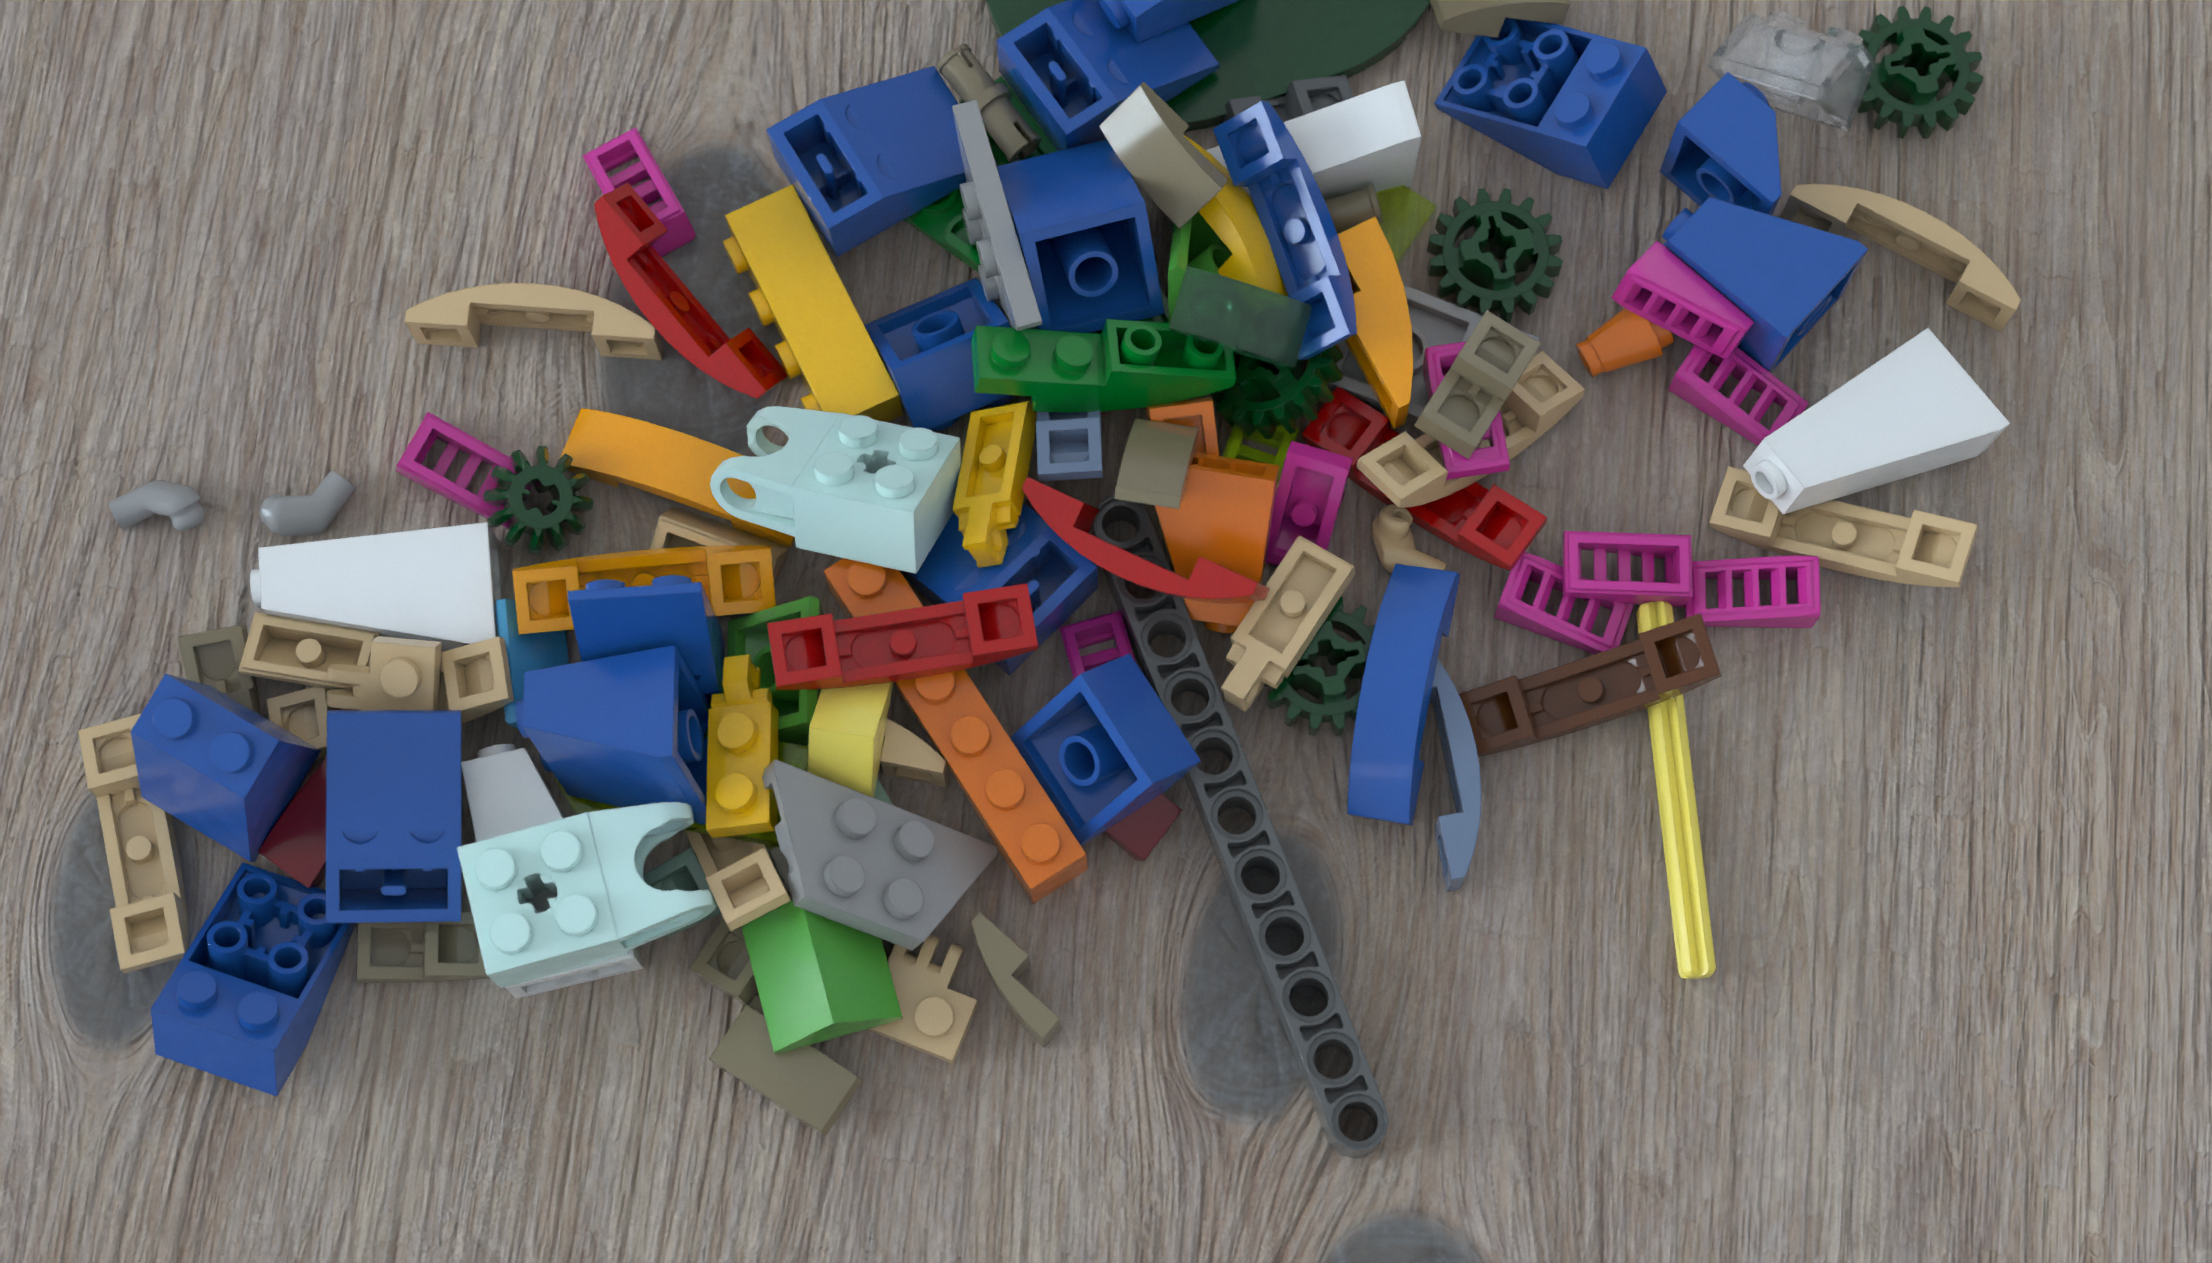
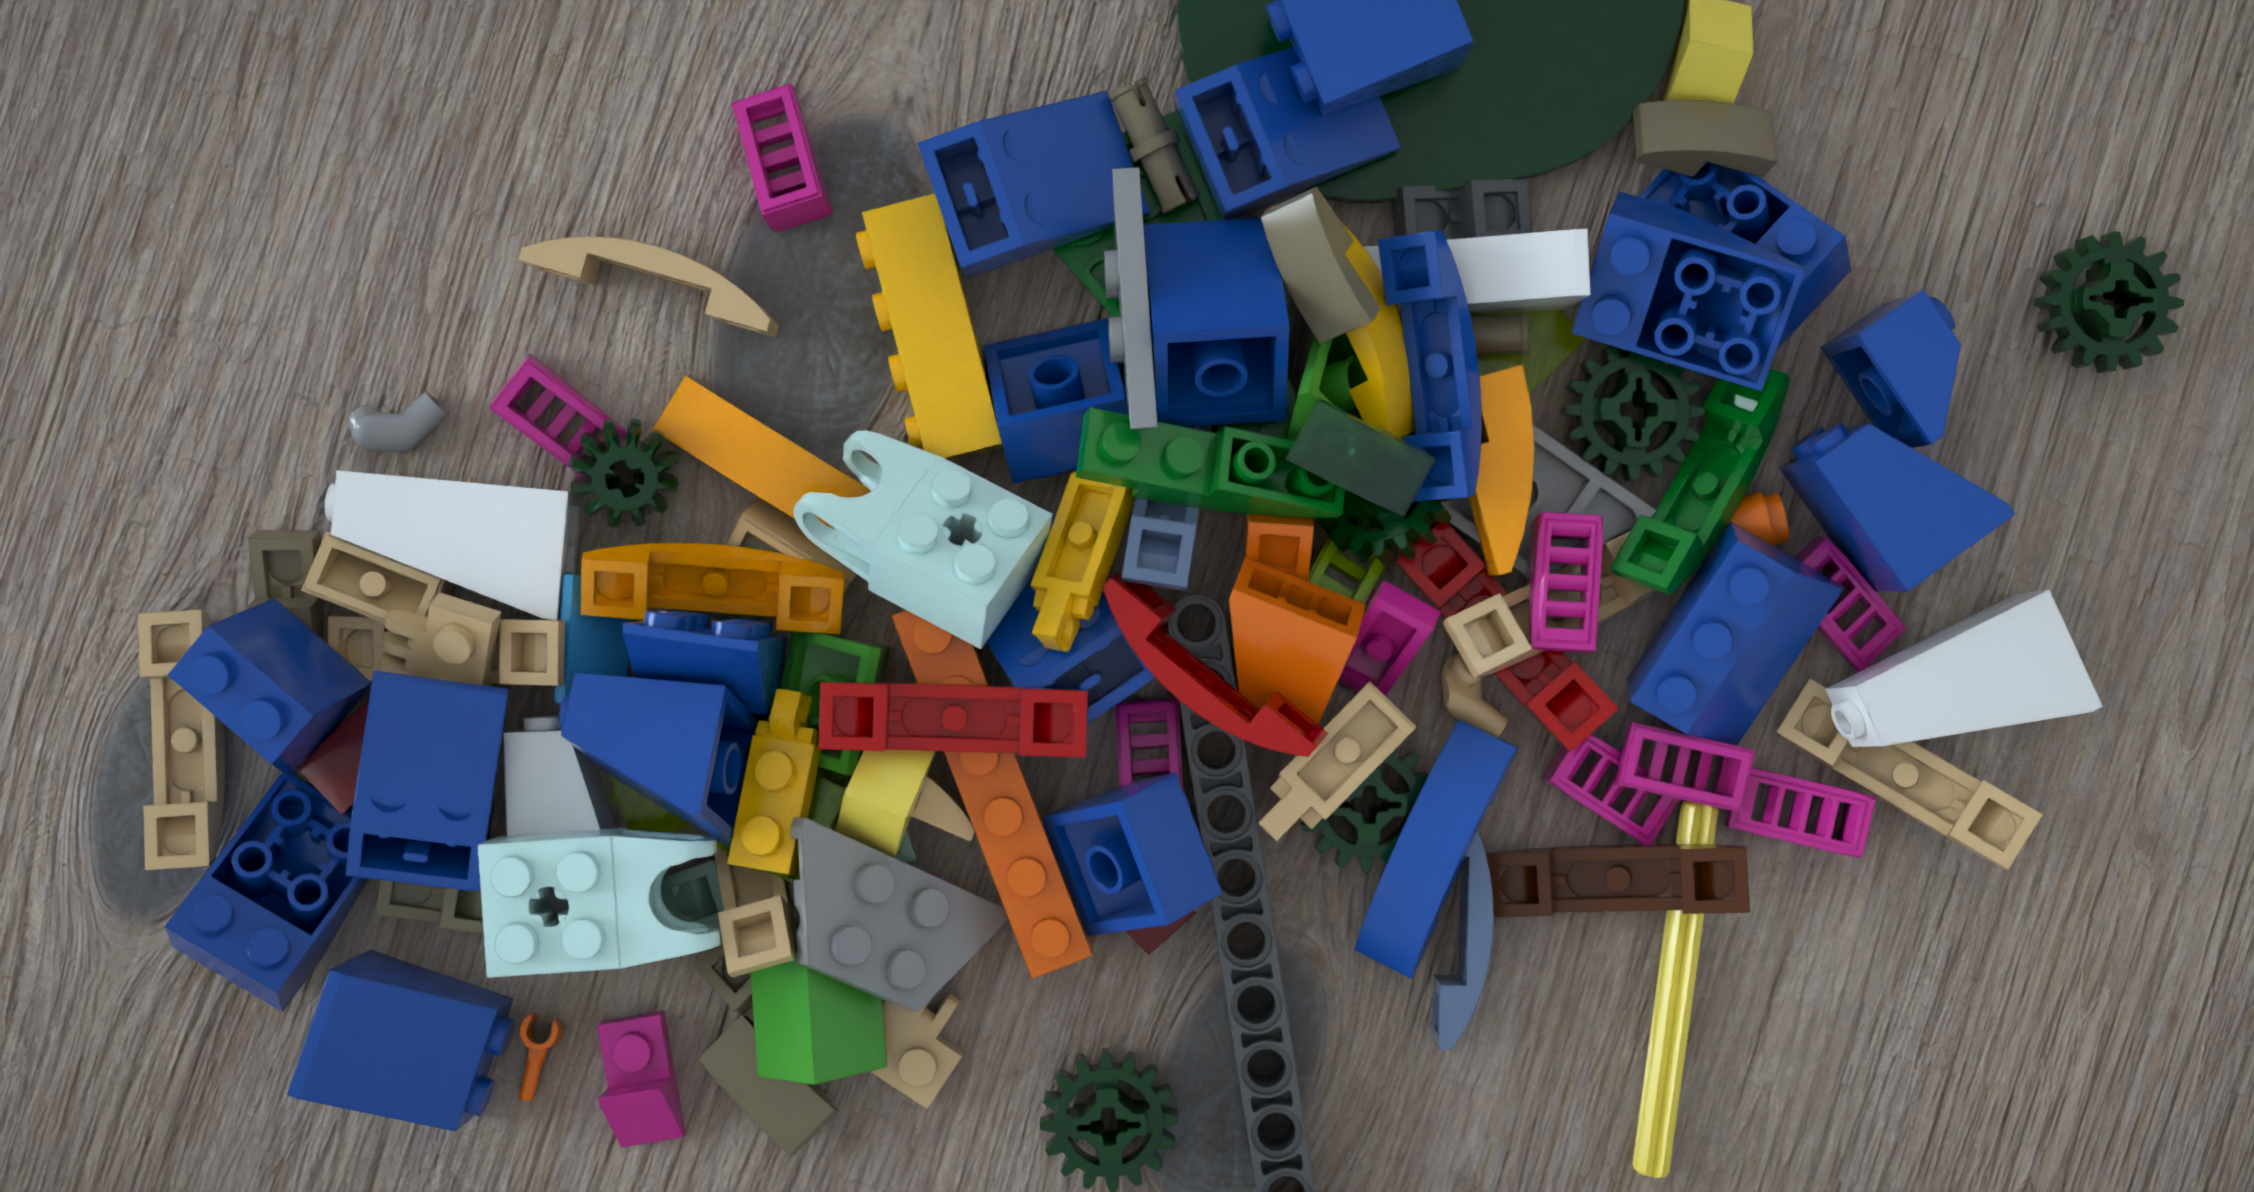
camera: 10 degrees right, 15 degrees up
light grey arm [108,480,205,531] -> none
red slope [594,183,787,399] -> none
dark tan slope [971,912,1062,1048] -> none
dark tan slope [1114,418,1199,509] -> none
dark tan slope [1414,311,1541,459] -> none
dark pink slope [1611,241,1754,360] -> none
clear slope [1708,11,1876,131] -> none
tan slope [1779,184,2021,332] -> none
none -> blue slope [287,950,515,1131]
none -> orange hand [518,1013,564,1101]
none -> dark pink slope [597,1010,686,1148]
none -> dark green gear [1040,1048,1178,1192]
none -> blue slope [1572,191,1806,391]
none -> green slope [1610,369,1790,595]
none -> blue slope [1627,521,1844,745]

